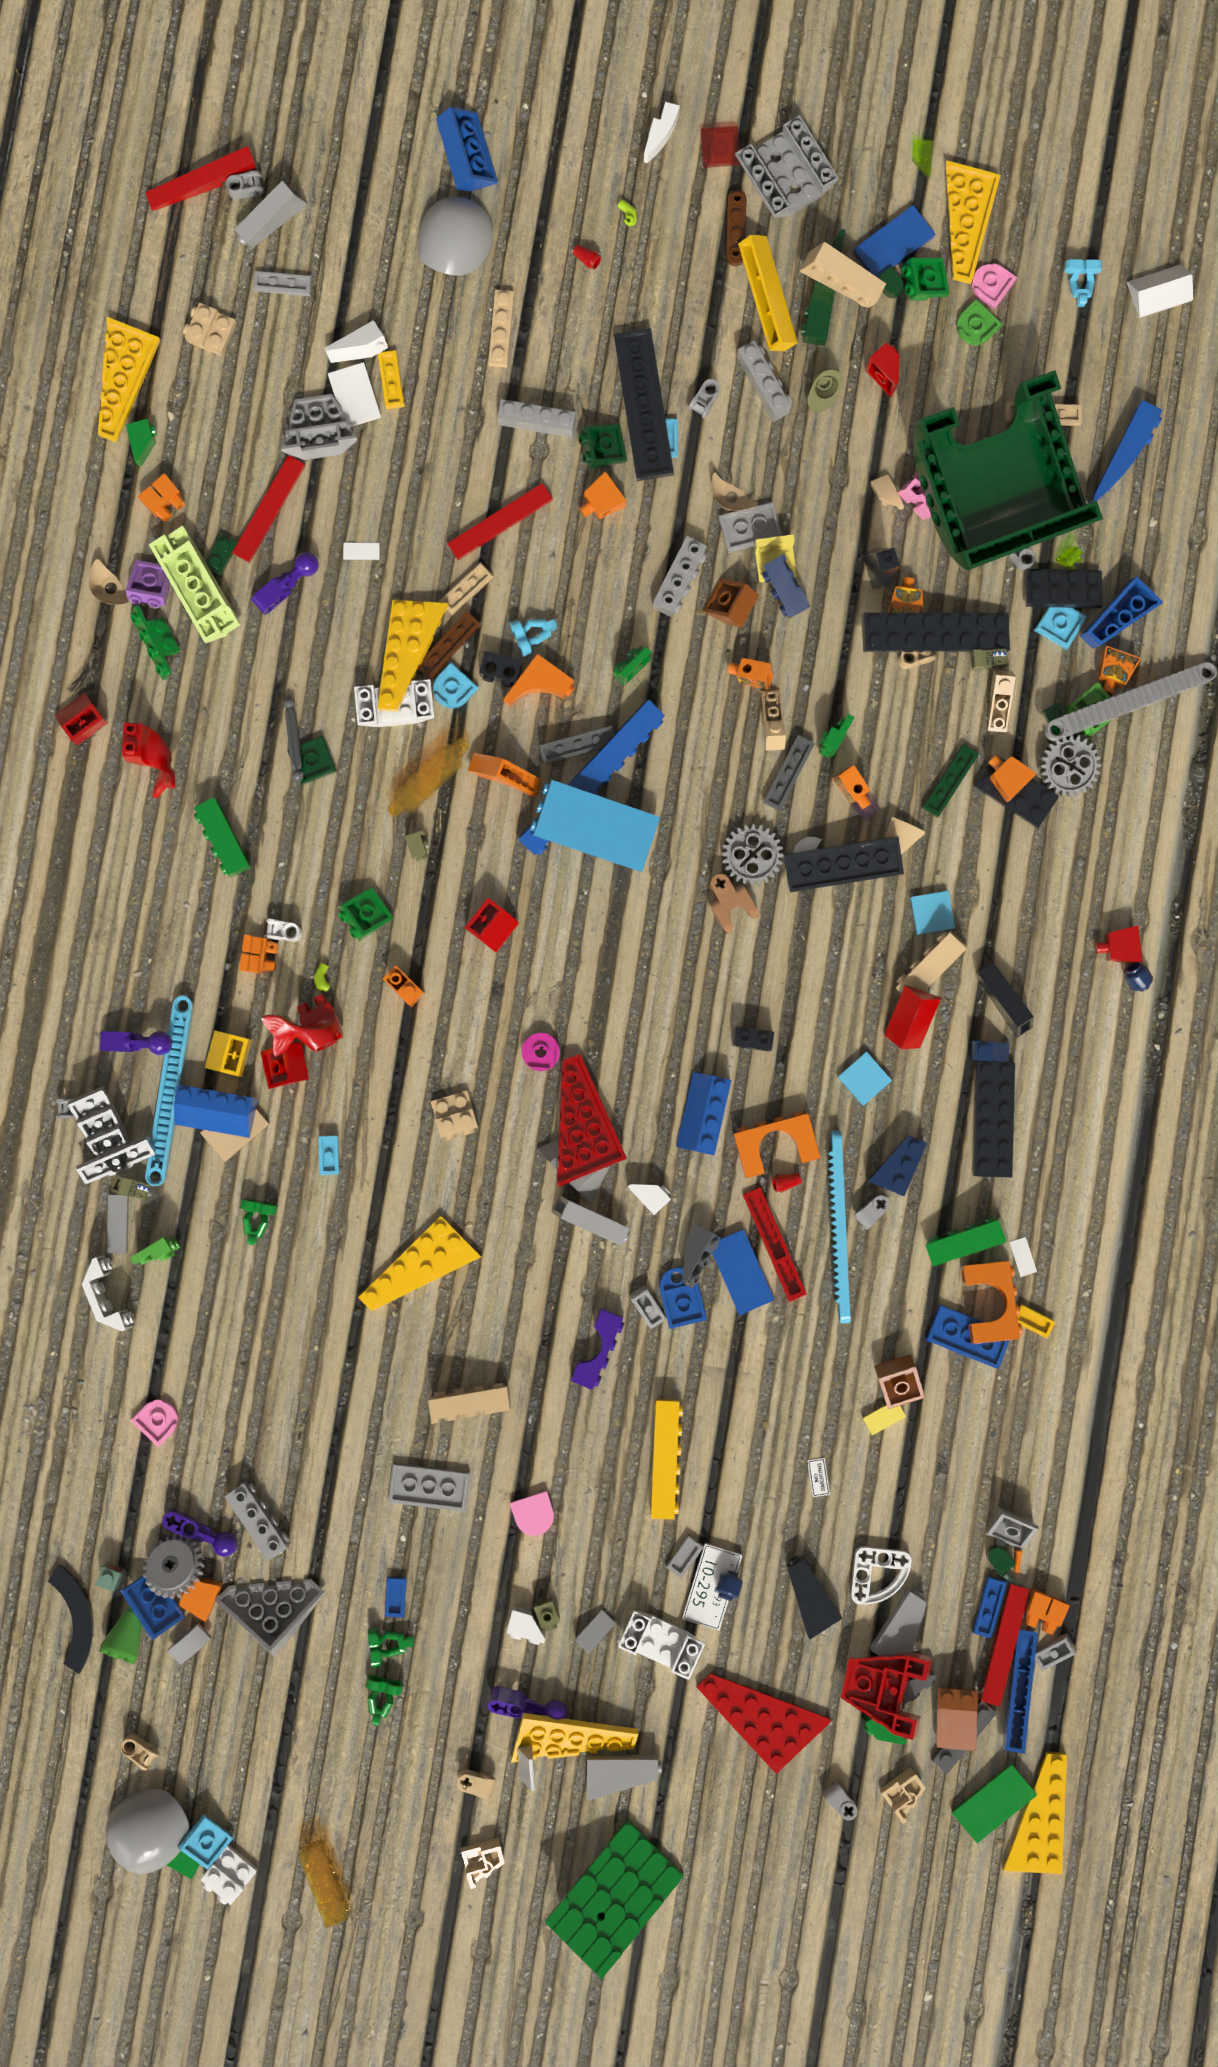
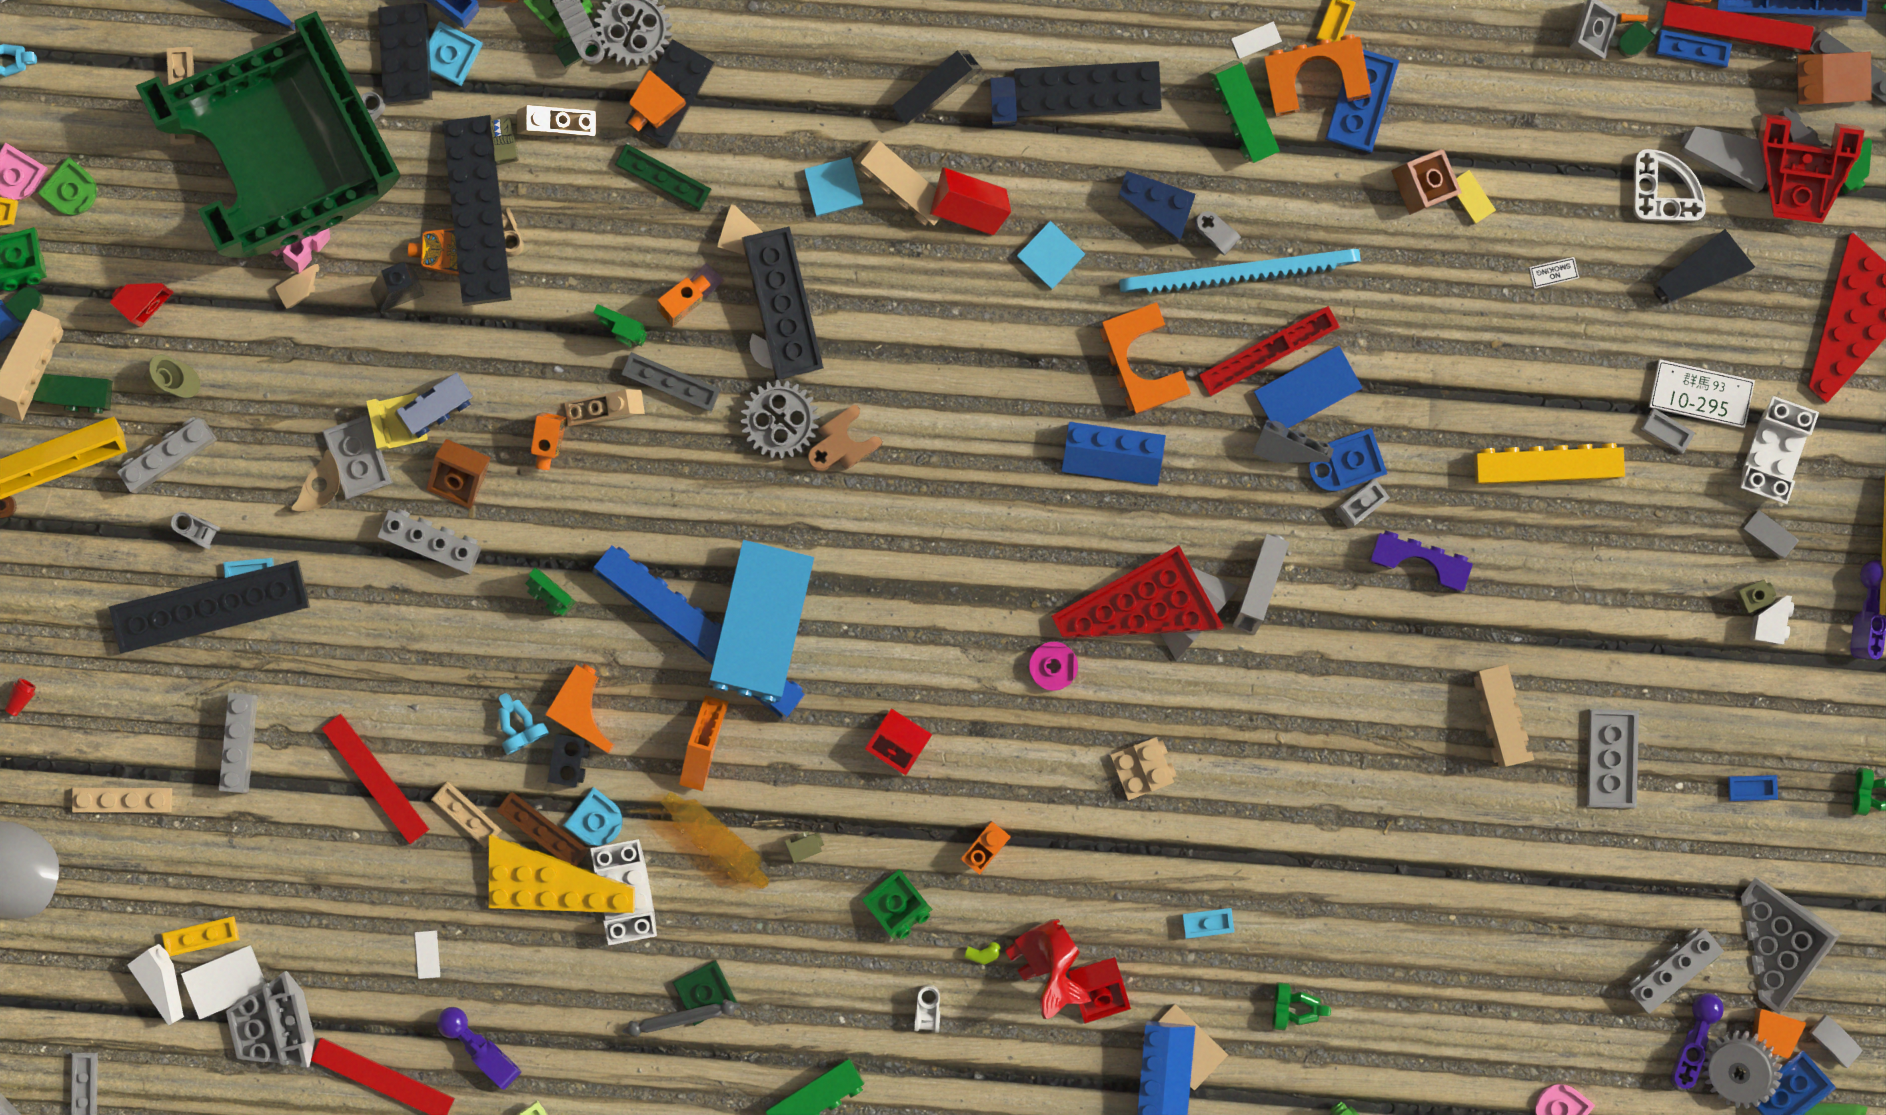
camera: 90 degrees left, 0 degrees up
yellow slope [205,1030,252,1077] -> none
orange hips [239,934,279,974] -> none
yellow wing [358,1216,482,1311] -> none
green piece [368,1627,414,1667] -> none
bright pink tile [510,1490,554,1536] -> none
dark grey plate [538,726,615,764] -> none
dark green plate [578,424,627,468] -> none
orange torso [579,472,627,519] -> none
white slope [628,1184,671,1215] -> none
dark blue head [715,1570,743,1601] -> none
black brick [732,1026,774,1052] -> none
red cone [772,1173,802,1193] -> none
clear neon green tile [1056,546,1083,570] -> none

